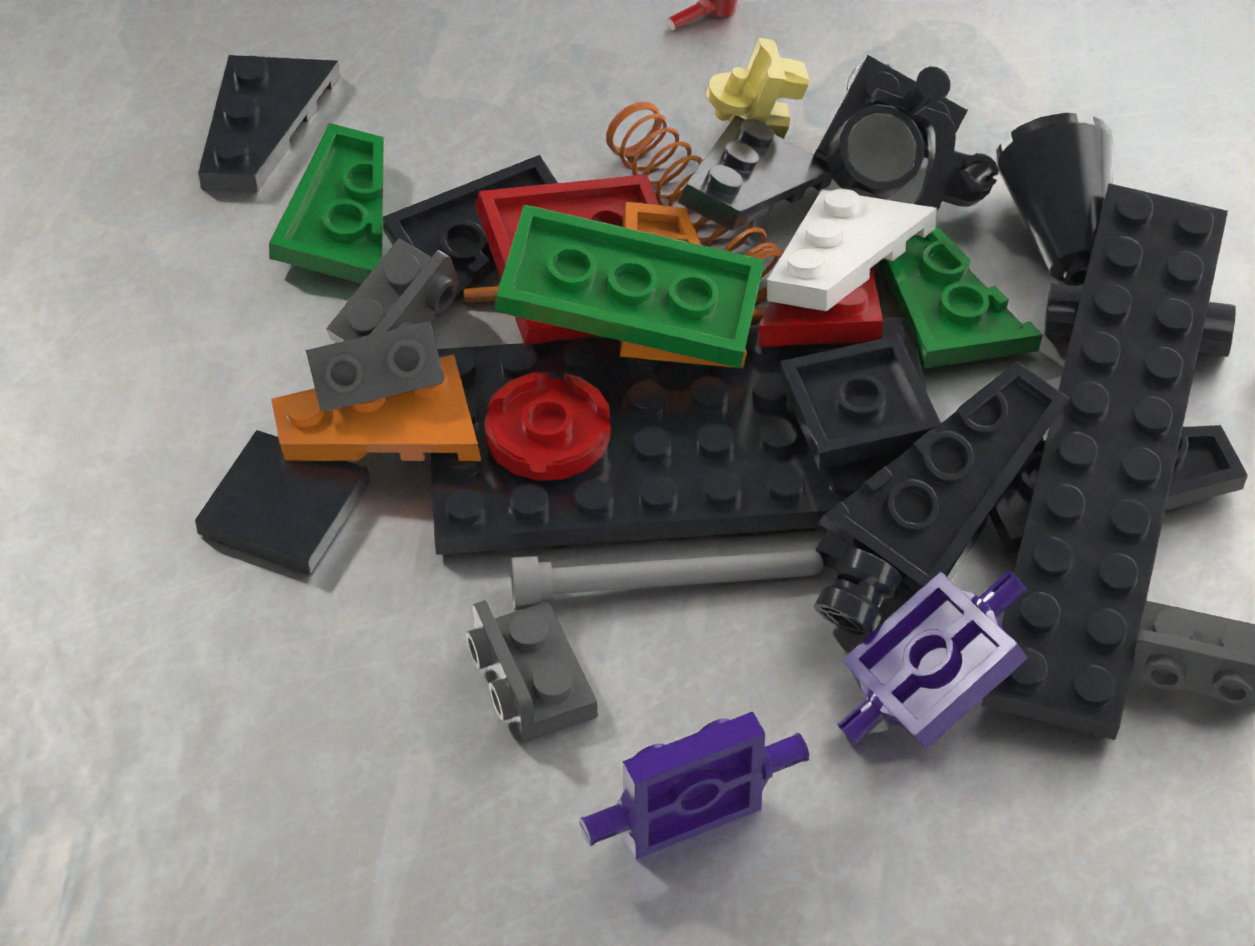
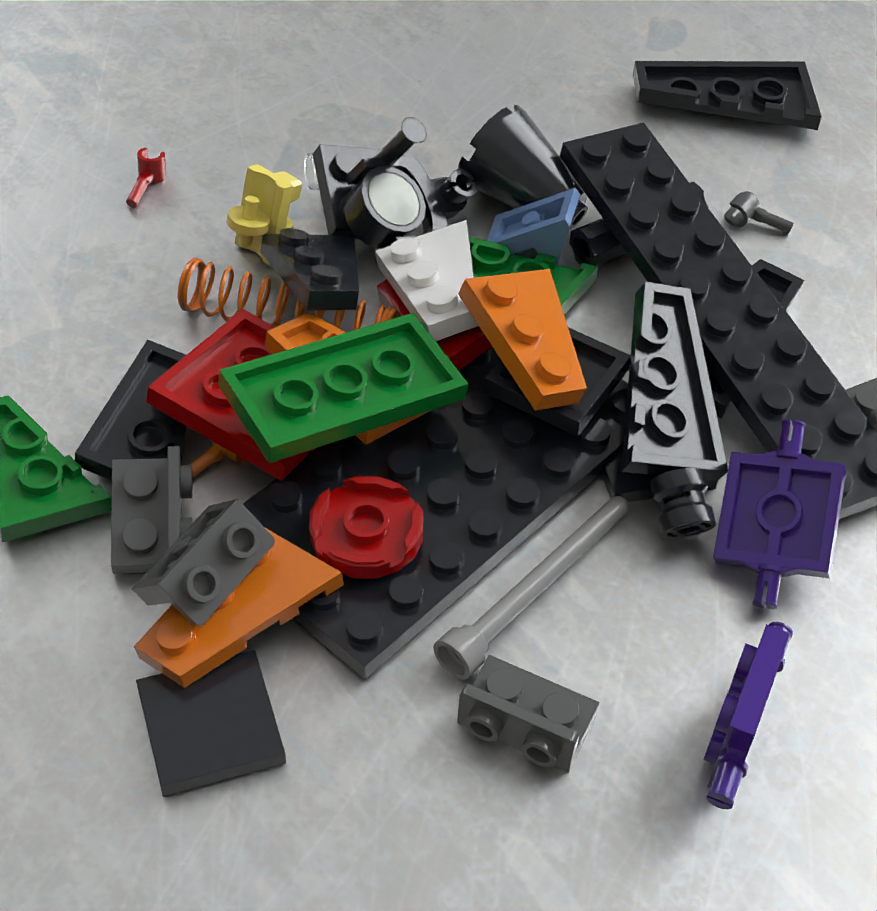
camera: 45 degrees left, 0 degrees up
none -> orange wing [458,269,587,411]
none -> medium blue slope [486,188,580,265]

